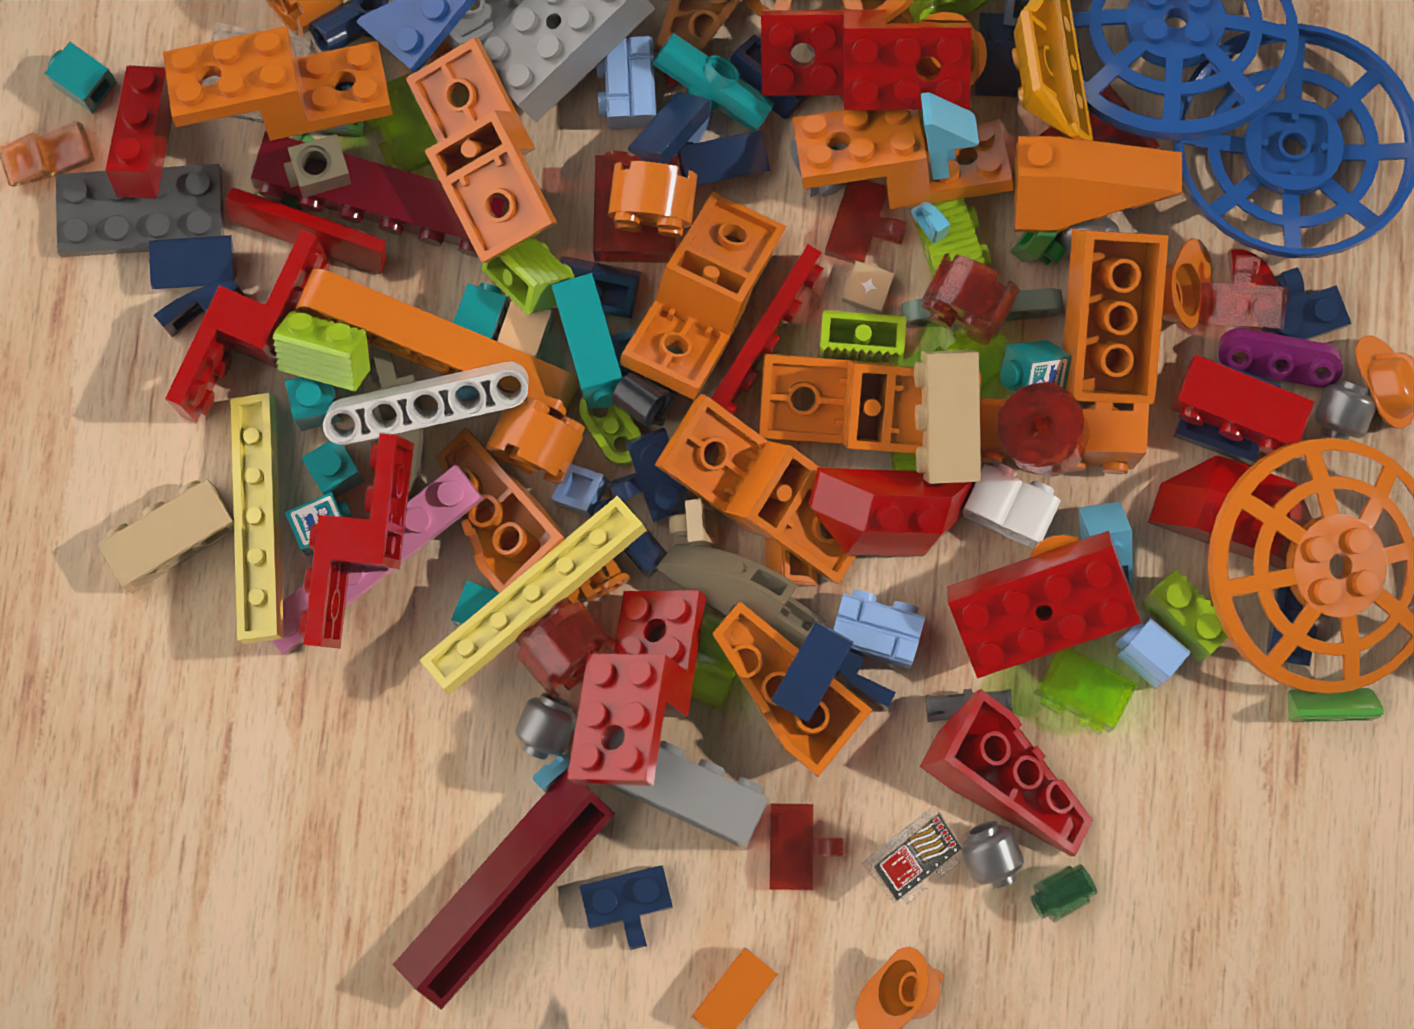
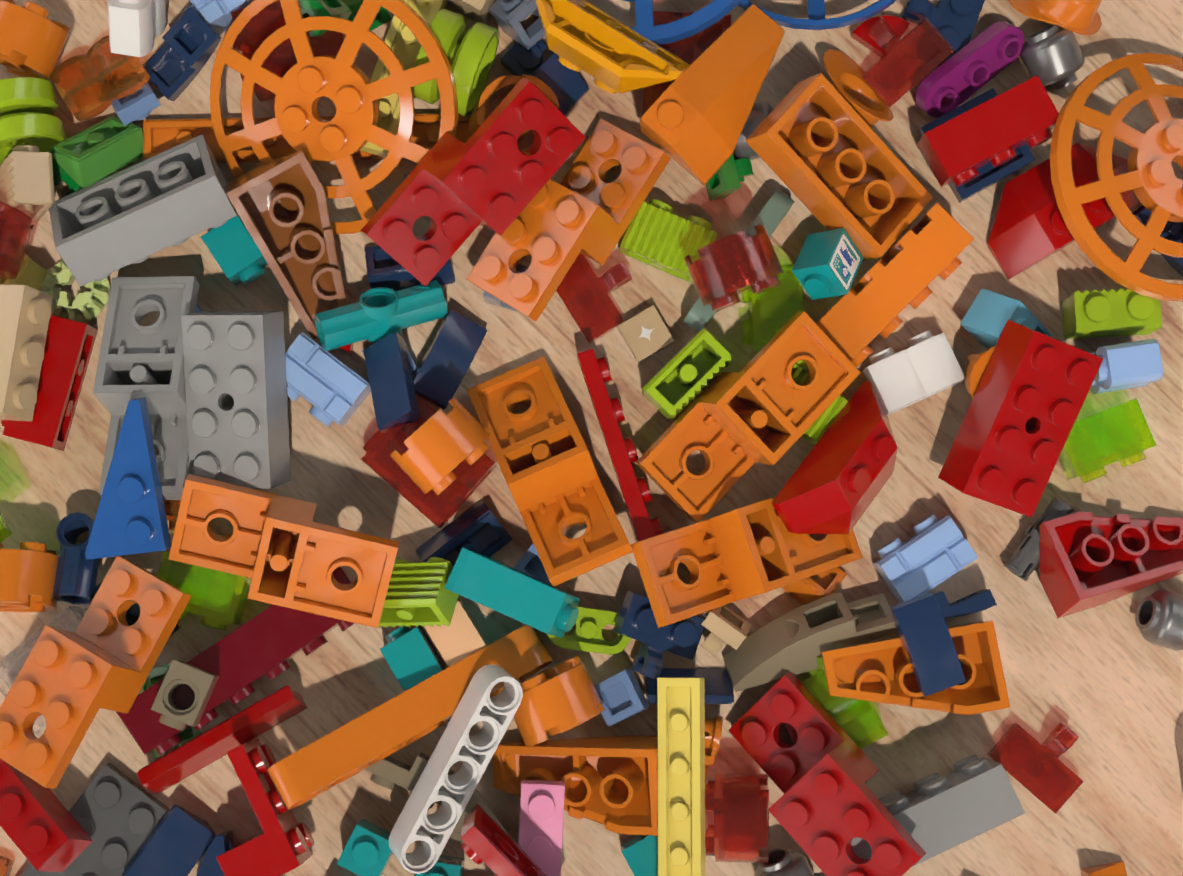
camera: 50 degrees left, 5 degrees up
lime brick [273,311,370,391] -> none
black piece [611,372,680,427] -> none
slope [861,805,963,904] -> none
medium azure tile [911,201,950,244] -> none
tan brick [914,350,981,483] -> none
medium azure slope [921,92,979,180] -> none
clear red brick [998,382,1090,477] -> none

